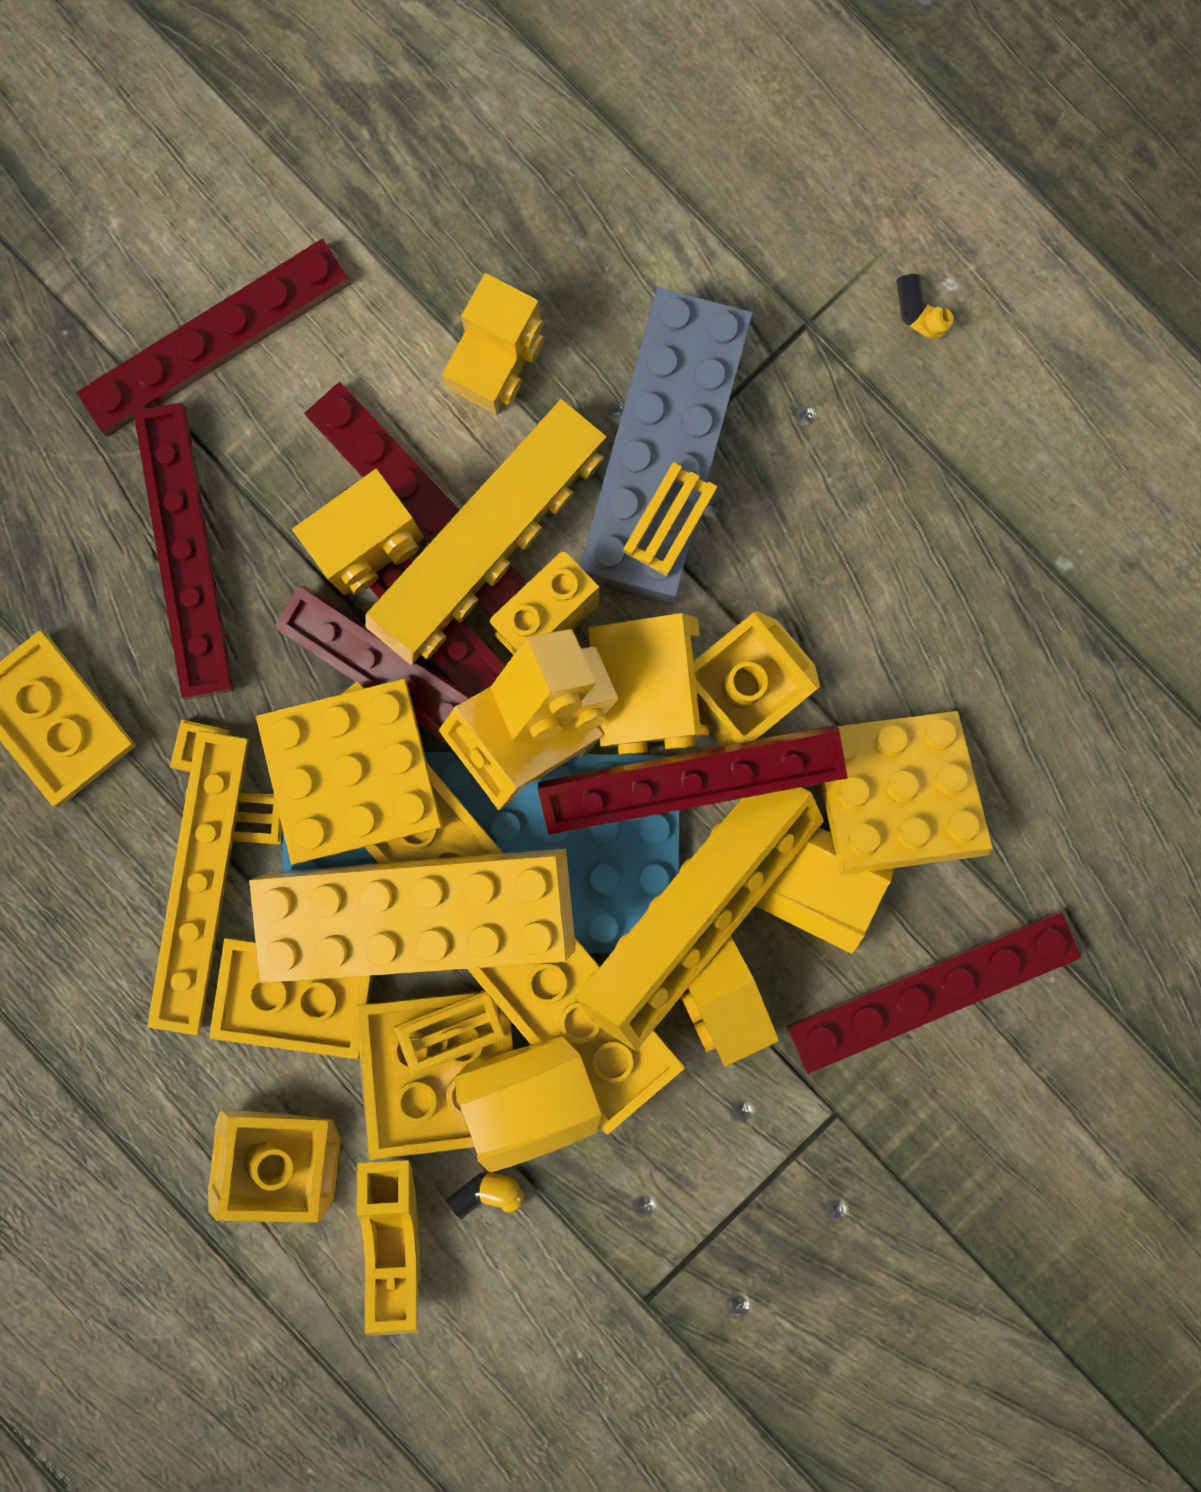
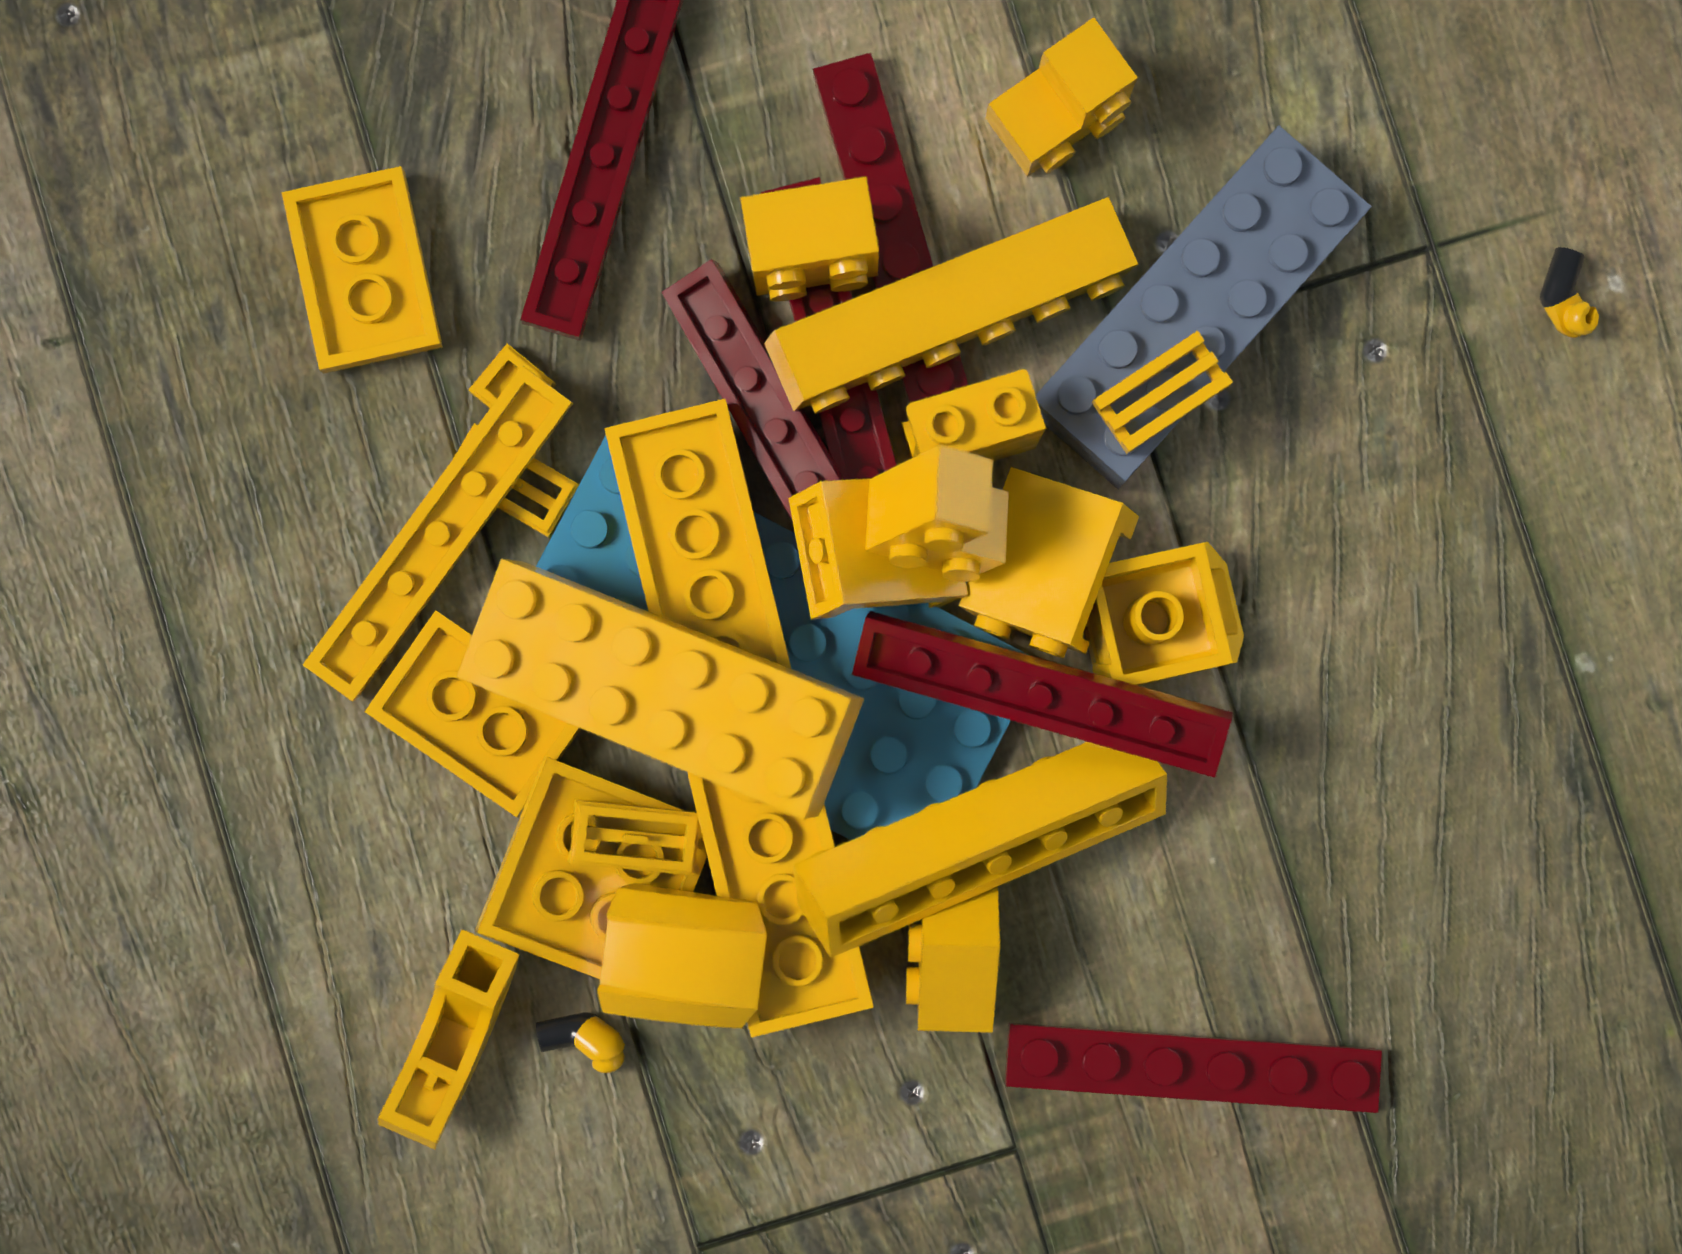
camera: 25 degrees right, 0 degrees up
yellow slope [208,1110,341,1222] -> none
yellow plate [256,679,443,865] -> none
yellow slope [755,827,895,954] -> none
yellow plate [821,711,993,875] -> none

